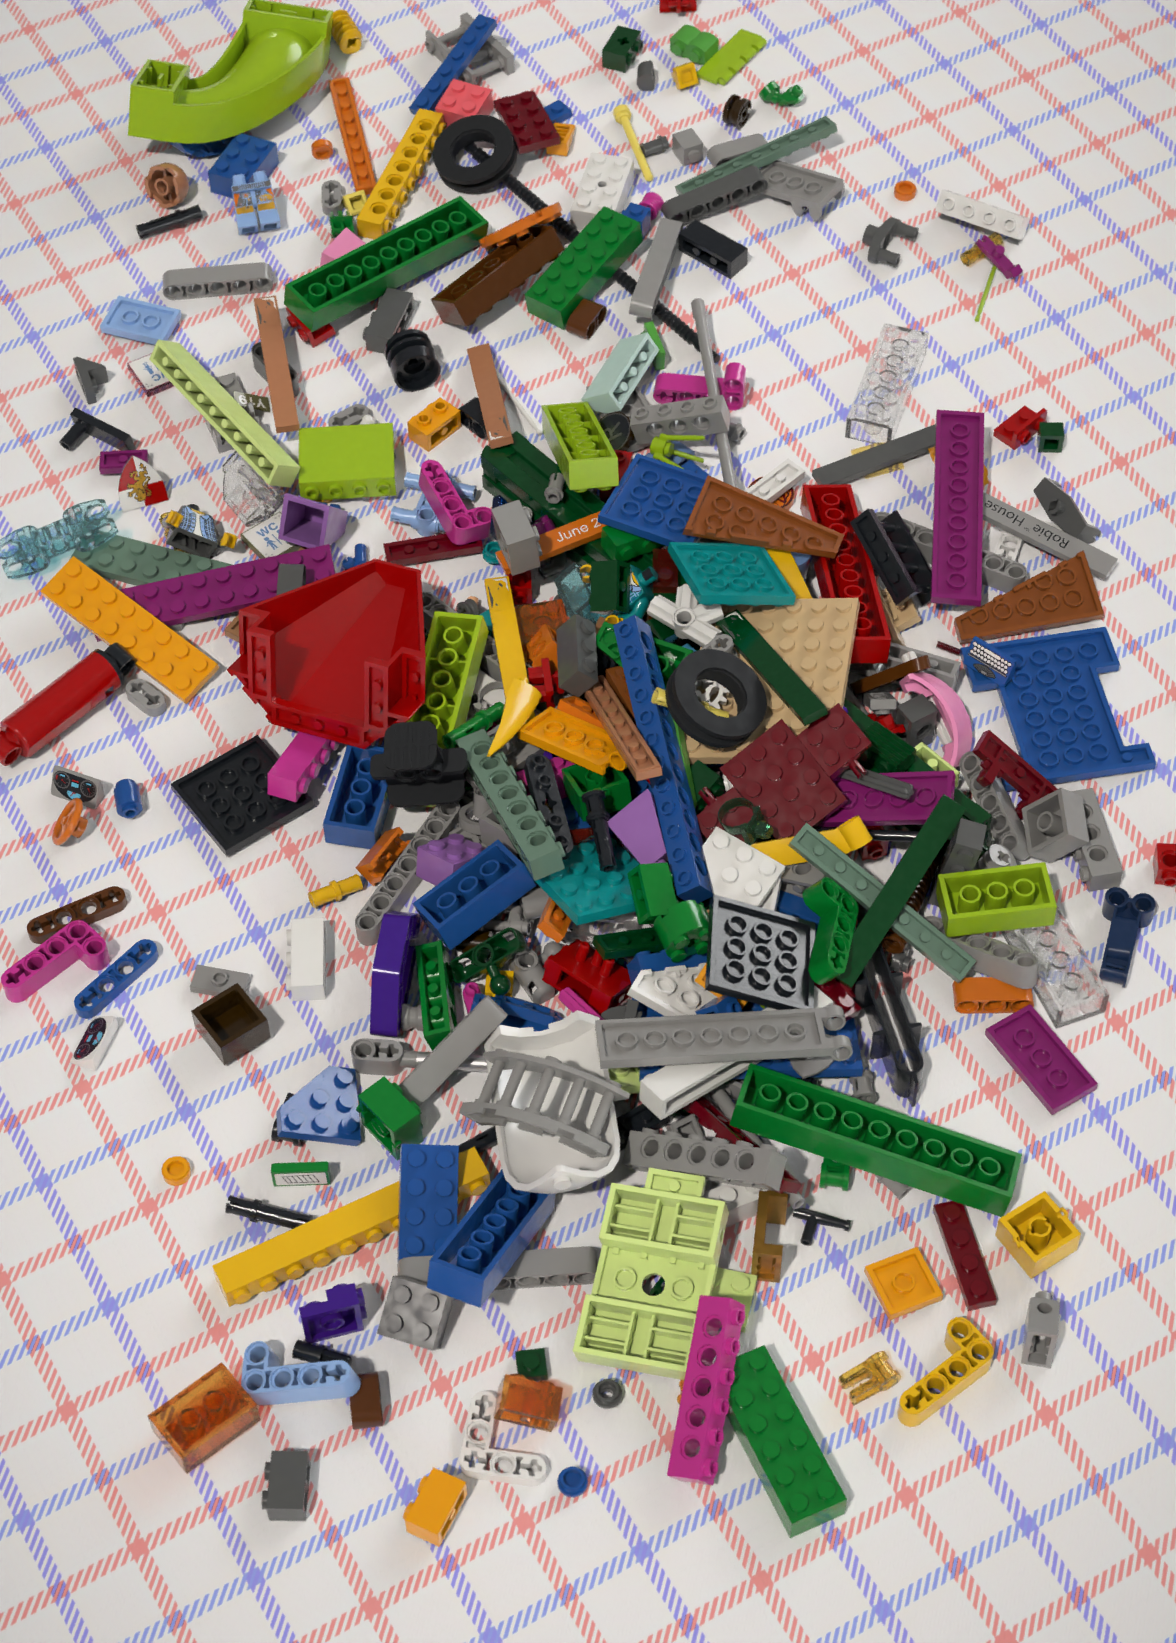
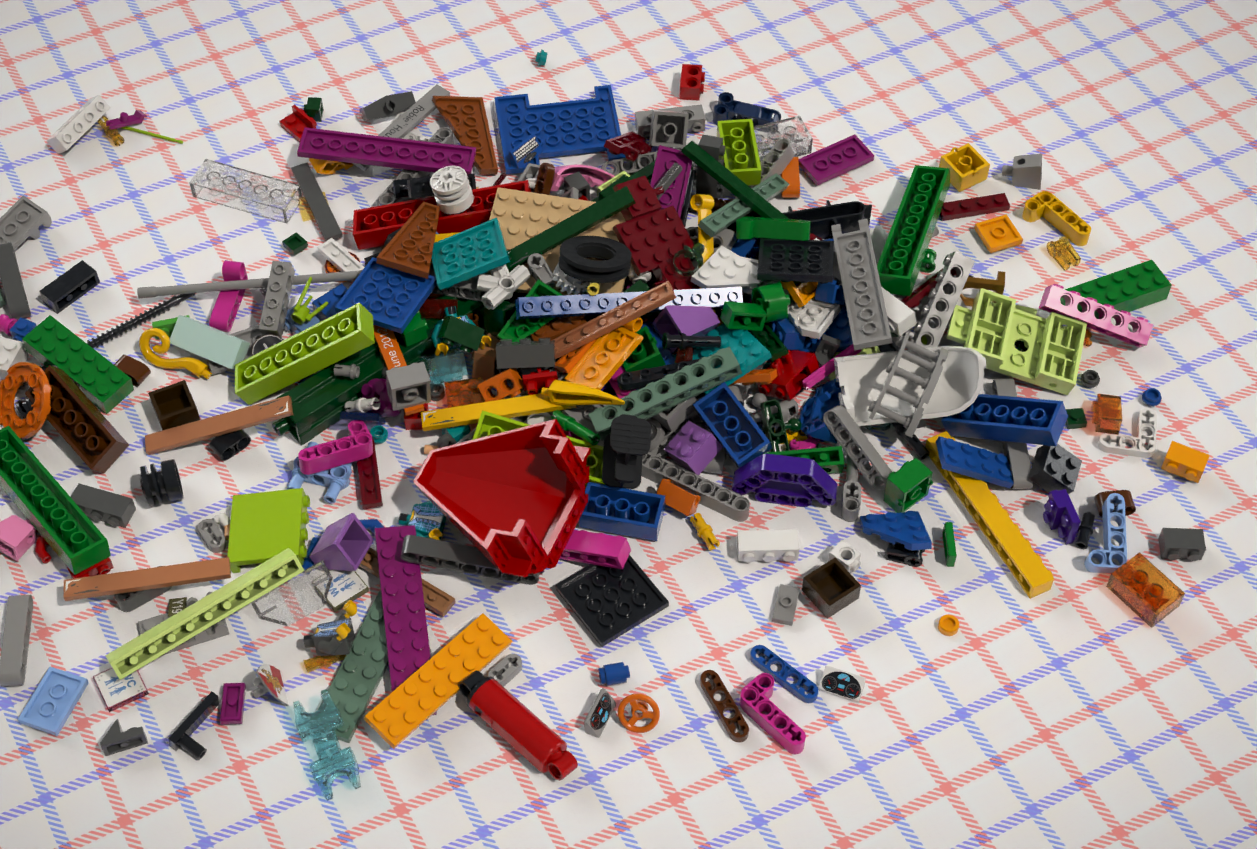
camera: 90 degrees left, 0 degrees up
black pin [225,1195,313,1229] -> none
light orange brick [407,397,461,452] -> none
light grey beam [629,217,683,319] -> none
dark grey connector [862,217,919,268] -> none
orange tile [894,181,916,201] -> none
none -> yellow plant [139,328,212,379]
none -> dark brown piece [148,380,200,431]
none -> dark green plate [282,232,308,256]
none -> white wheel [430,166,474,214]
none -> white brick [828,540,861,573]

